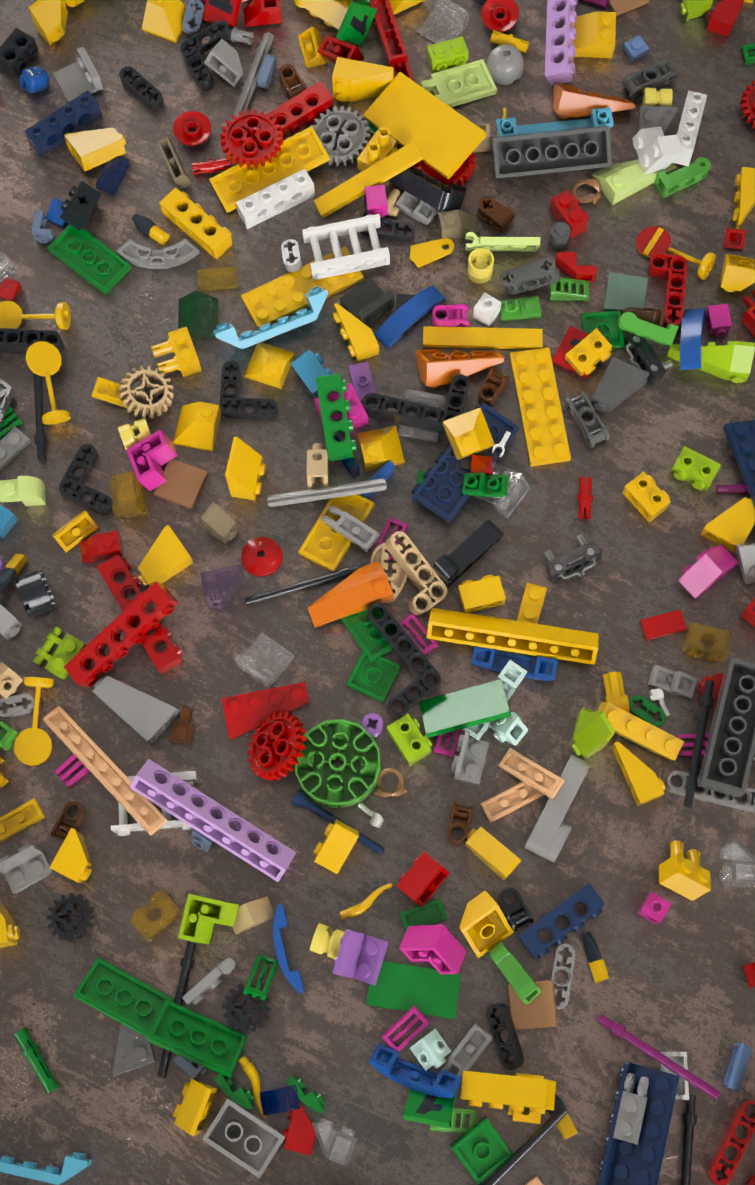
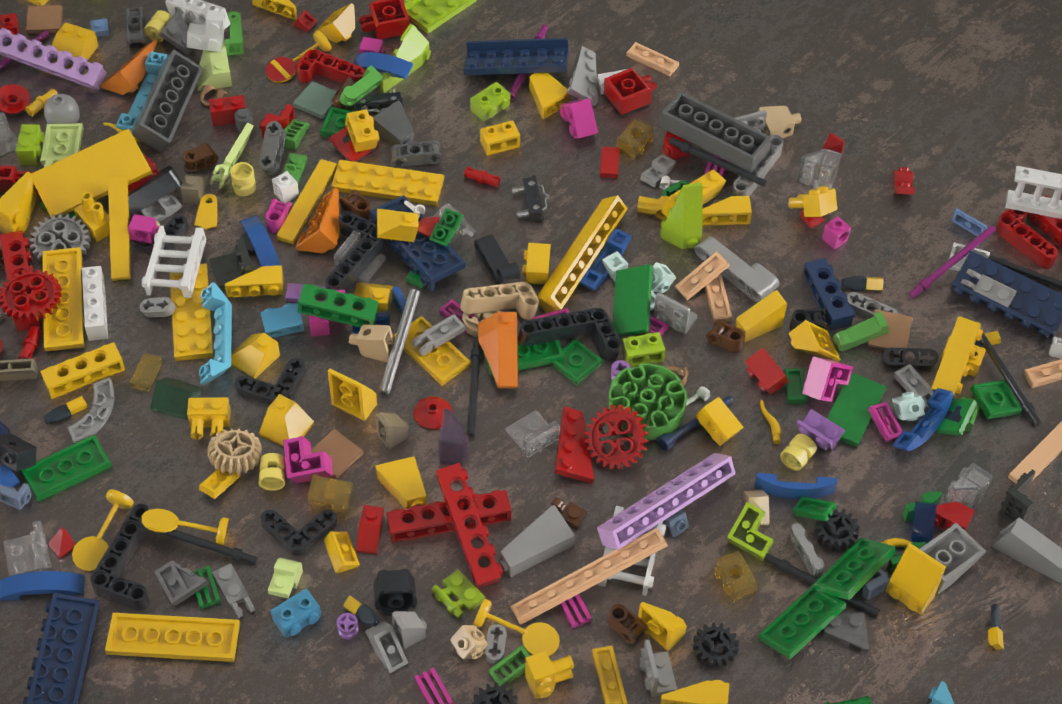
camera: 75 degrees left, 20 degrees down
yellow plate [517,582,547,624] -> none

